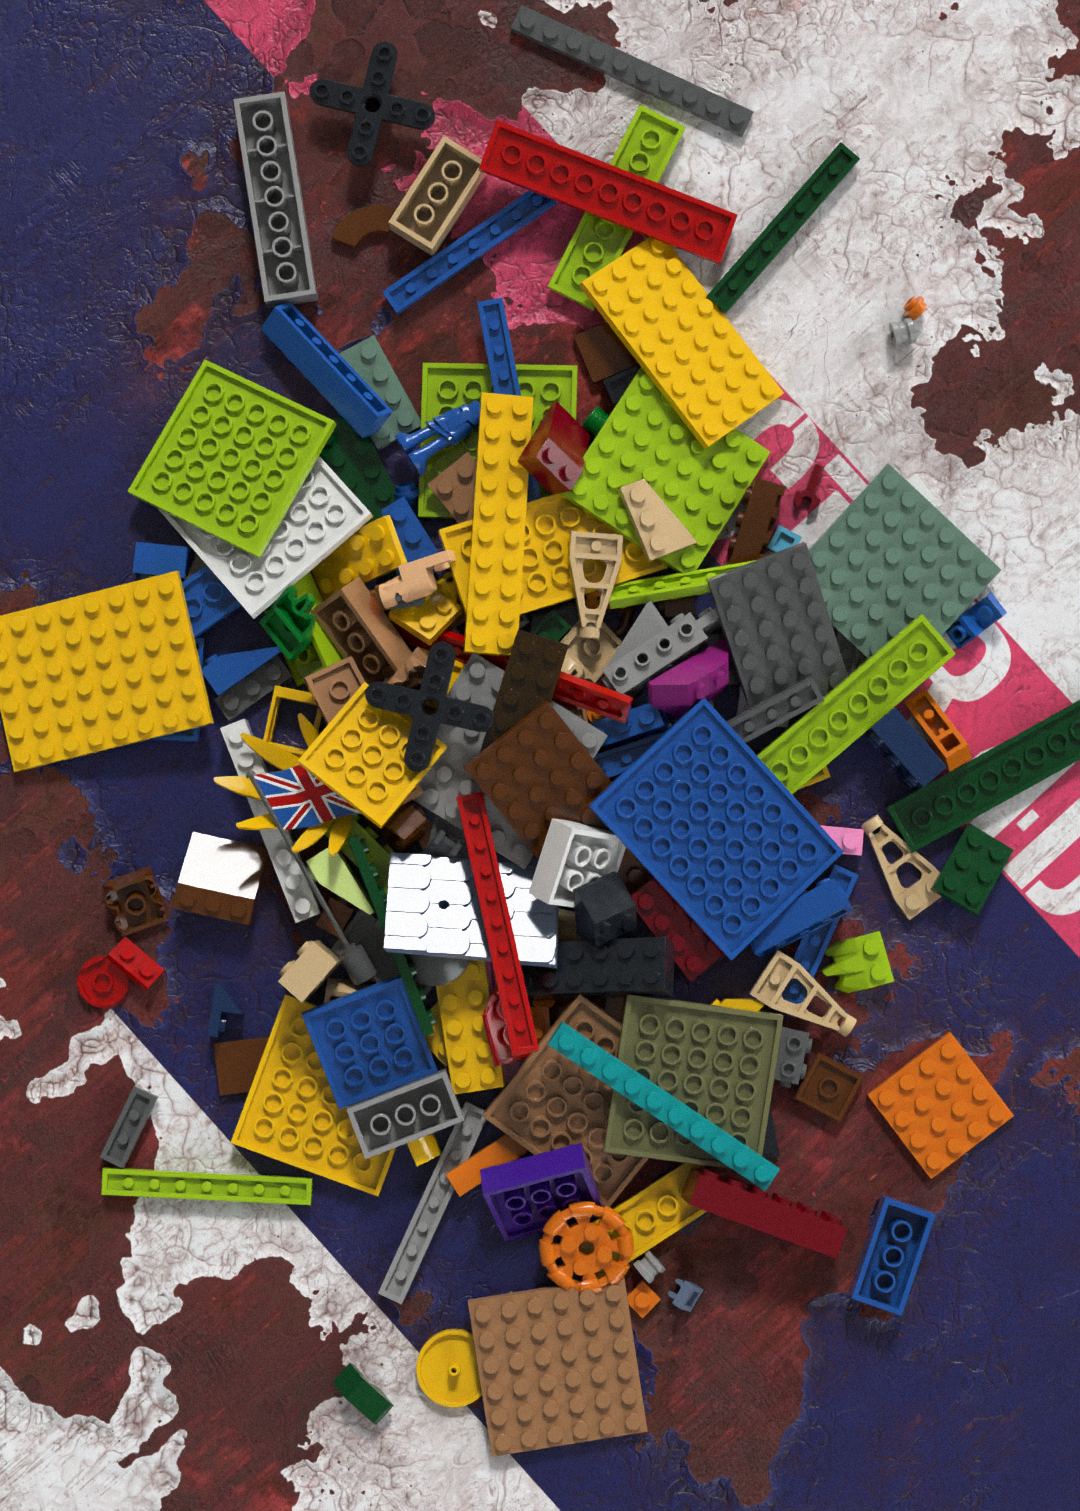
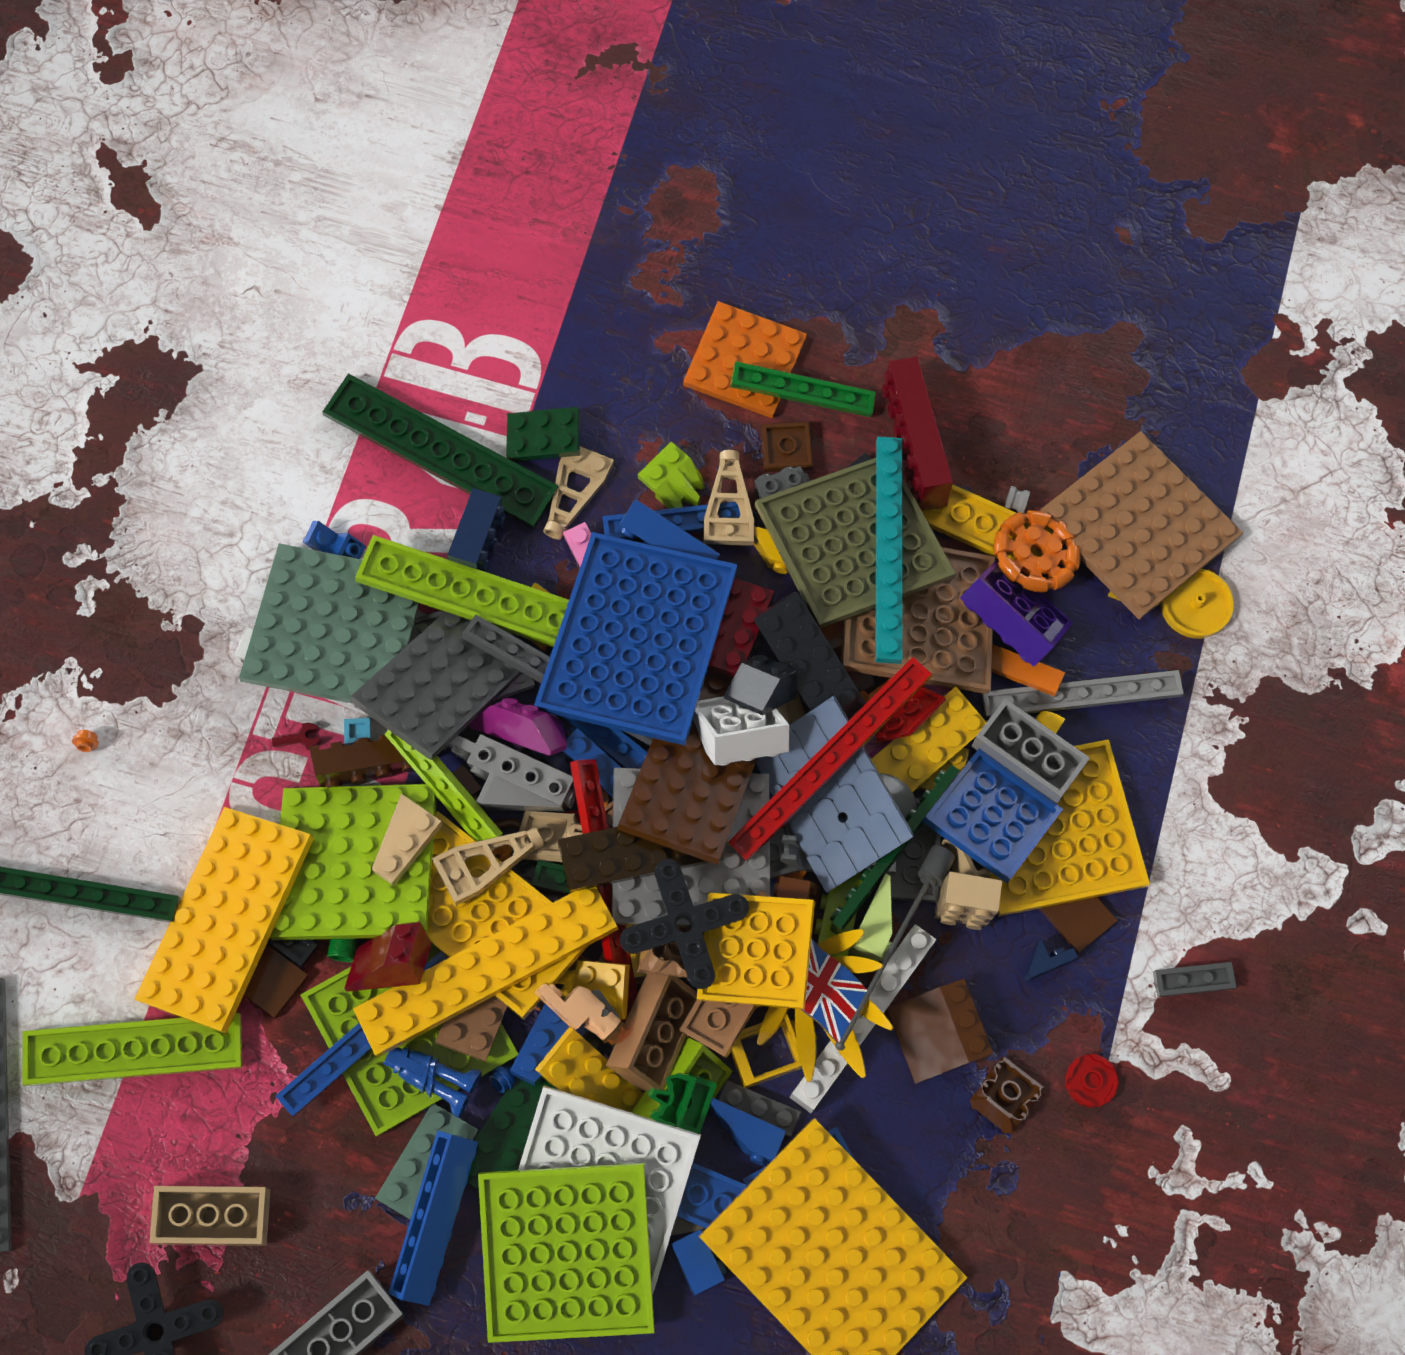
camera: 130 degrees left, 15 degrees down
lime plate [101,1167,313,1205] -> none
red plate [107,937,165,991] -> none
reddish brown brick [316,896,355,938] -> none
reddish brown tile [331,205,397,249] -> none
dark green slope [333,1363,394,1425] -> none
blue plate [382,191,560,315] -> none
red plate [478,120,738,265] -> none
orange plate [627,1280,661,1318] -> none
sand blue tile [668,1279,704,1312] -> none
blue brick [848,1194,935,1316] -> none
light grey wheel [889,317,916,348] -> none
orange slope [904,689,972,772] -> none
none -> green plate [730,361,875,417]

